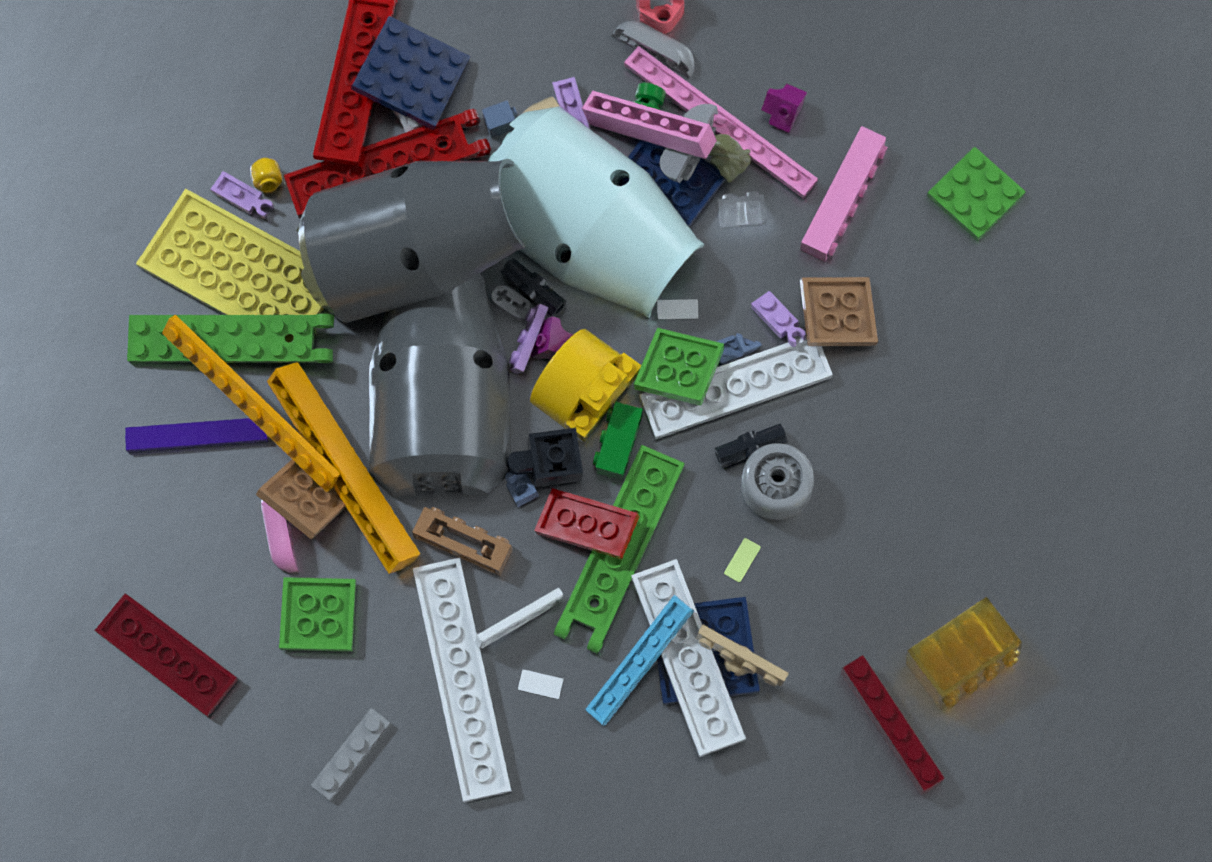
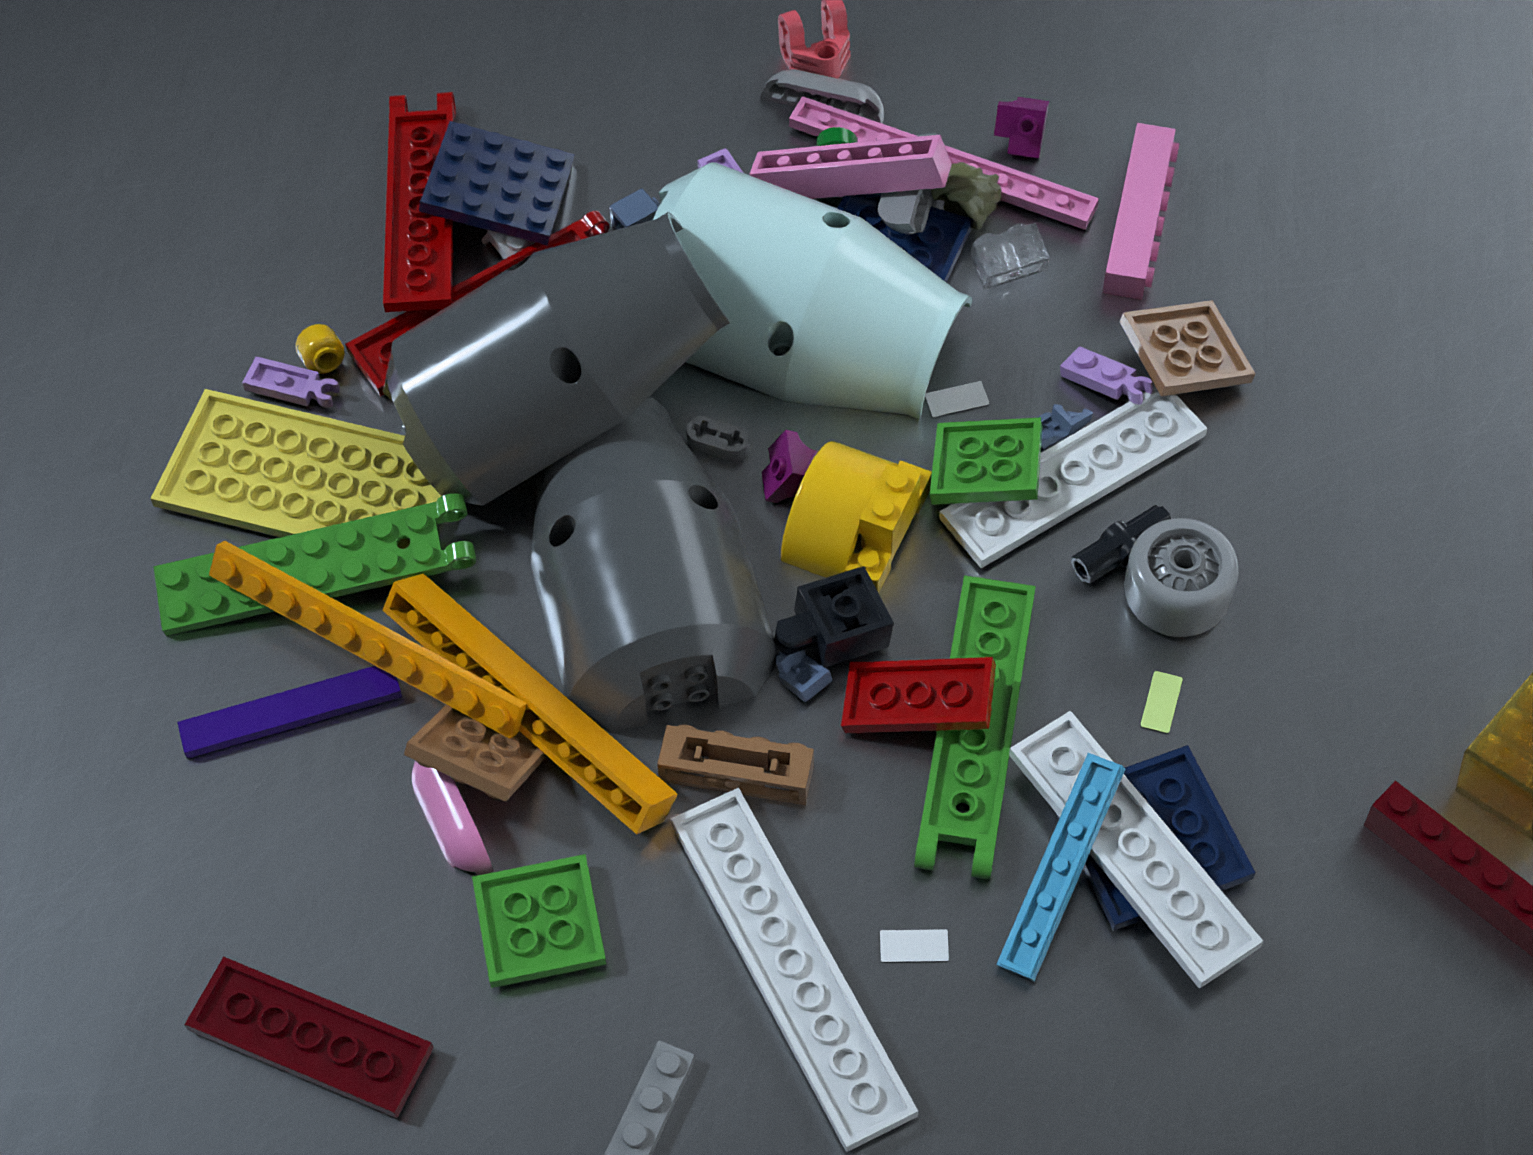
camera: 15 degrees left, 15 degrees down
white tile [475,588,563,649] -> none
black piece [501,258,566,317] -> none
lavender plate [509,304,548,374] -> none
green brick [592,401,643,481] -> none
tan plate [695,625,789,687] -> none
bright green plate [927,146,1026,241] -> none

